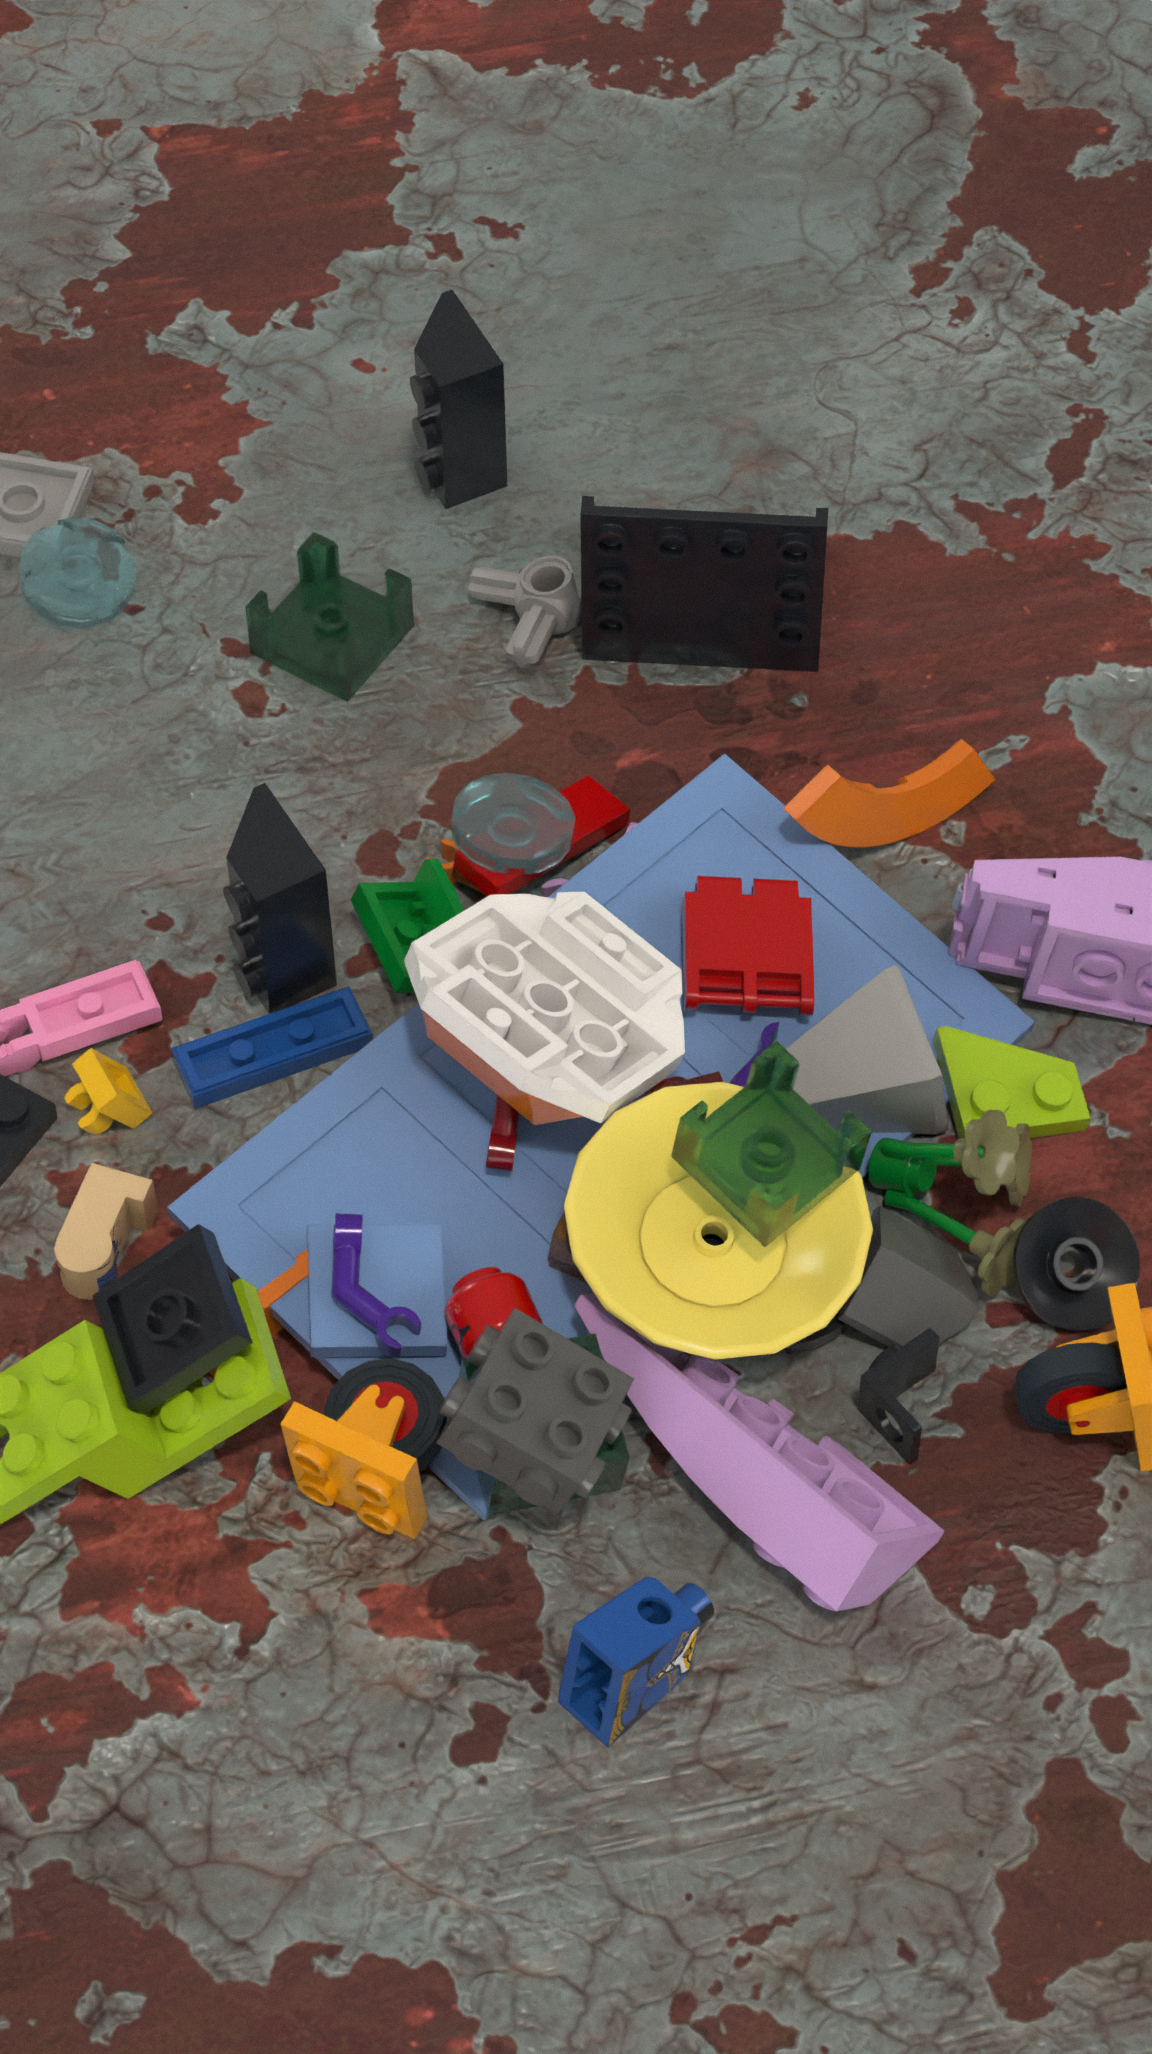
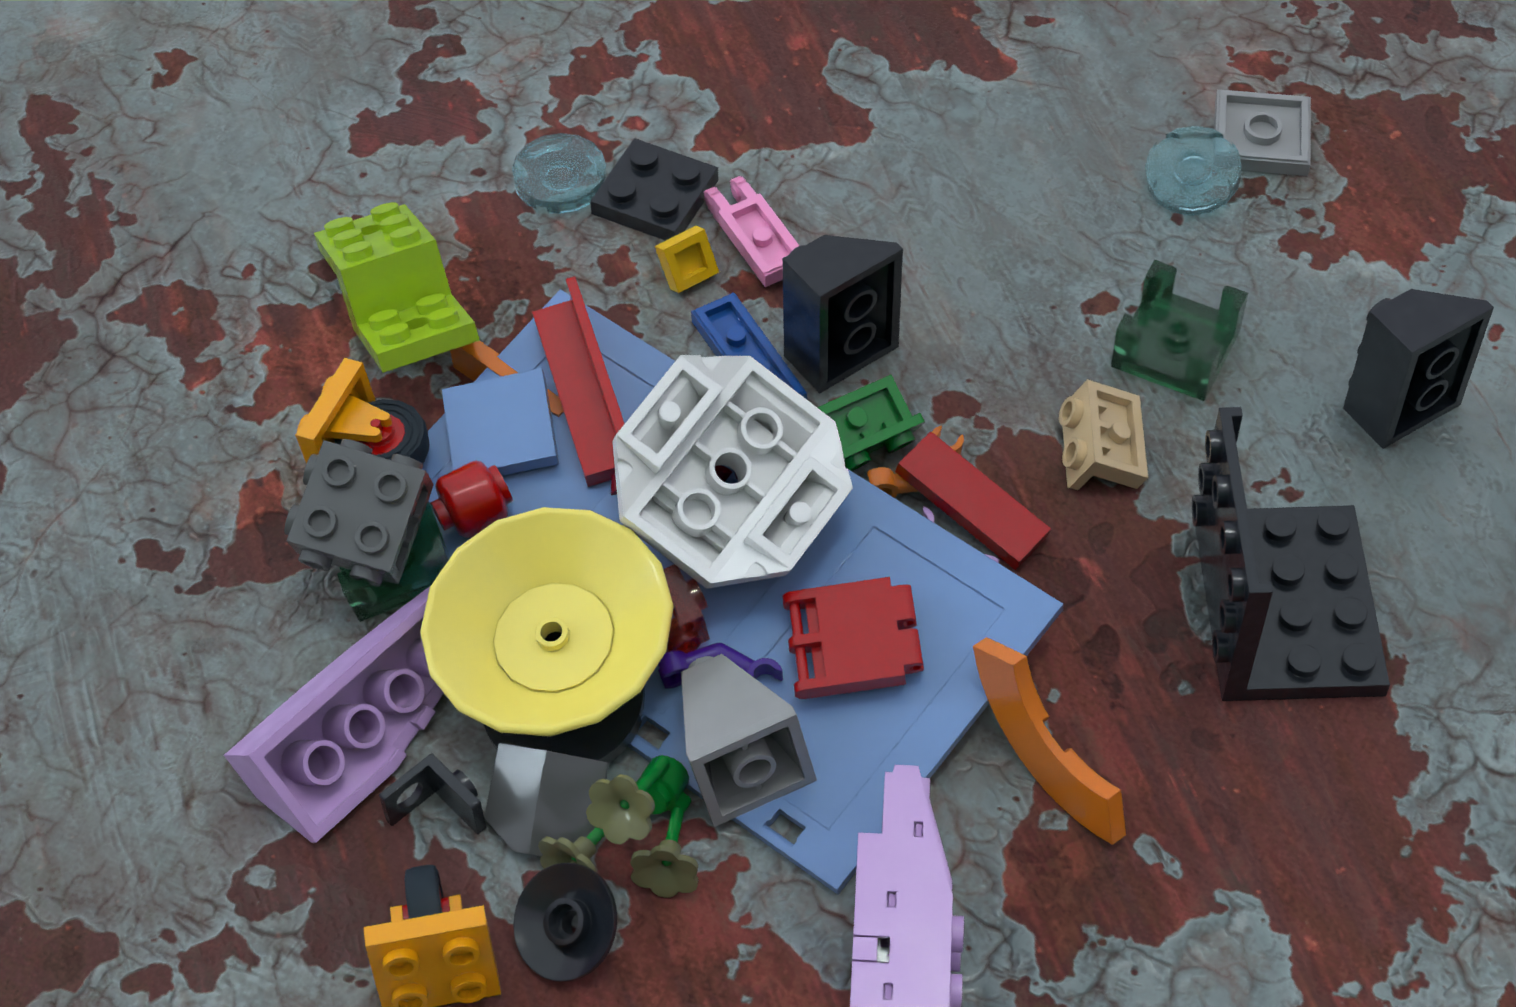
camera: 85 degrees right, 0 degrees up
tan leg [54,1163,158,1300] -> none
black plate [92,1224,253,1414] -> none
dark purple arm [332,1213,421,1358] -> none
clear light blue tile [451,773,575,874] -> none
light grey axle [469,556,581,668] -> none
blue torso [558,1577,714,1747] -> none
clear green panel [671,1041,872,1247] -> none
lime wing [933,1026,1091,1139] -> none
none -> red panel [532,276,625,487]
none -> tan bracket [1059,379,1148,490]

